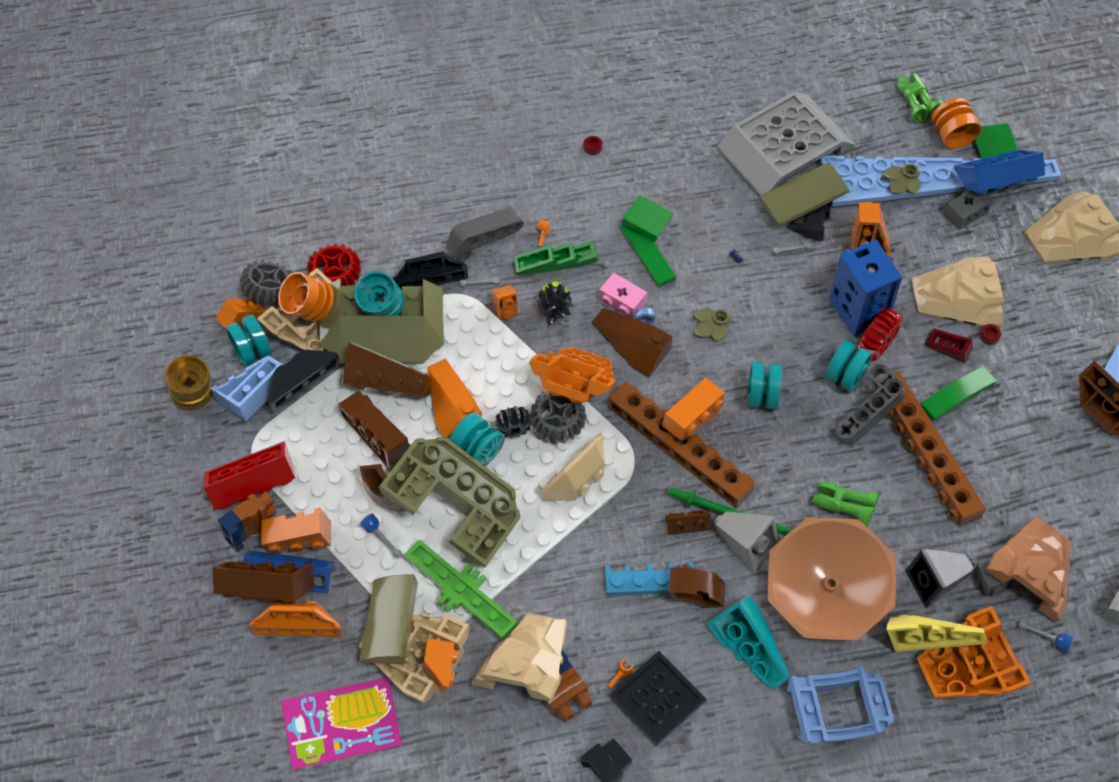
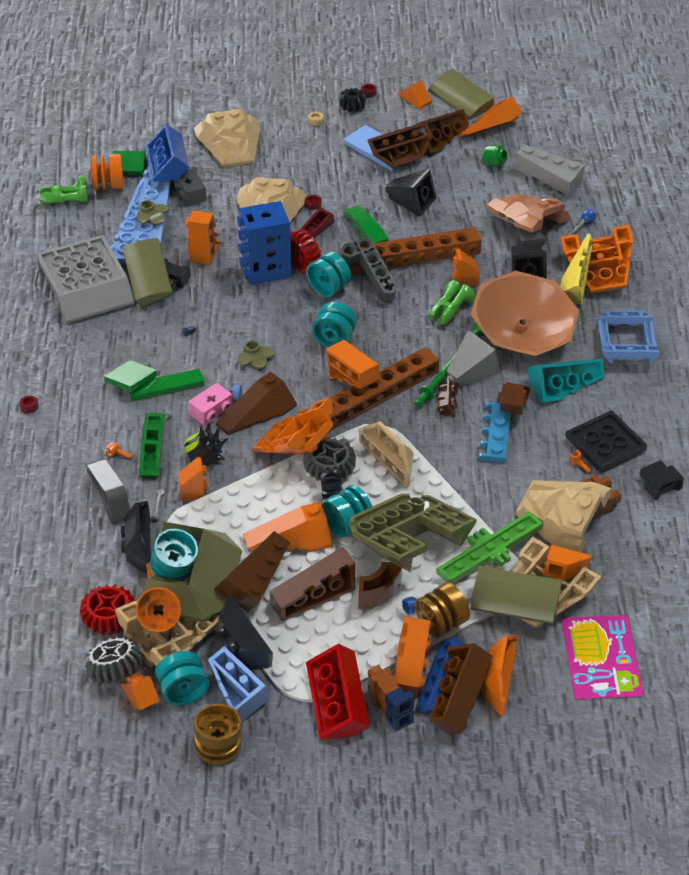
camera: 80 degrees left, 15 degrees down
none -> black slope [385,169,437,216]
none -> pearl gold wheel [414,582,470,638]
none -> orange slope [452,249,479,287]

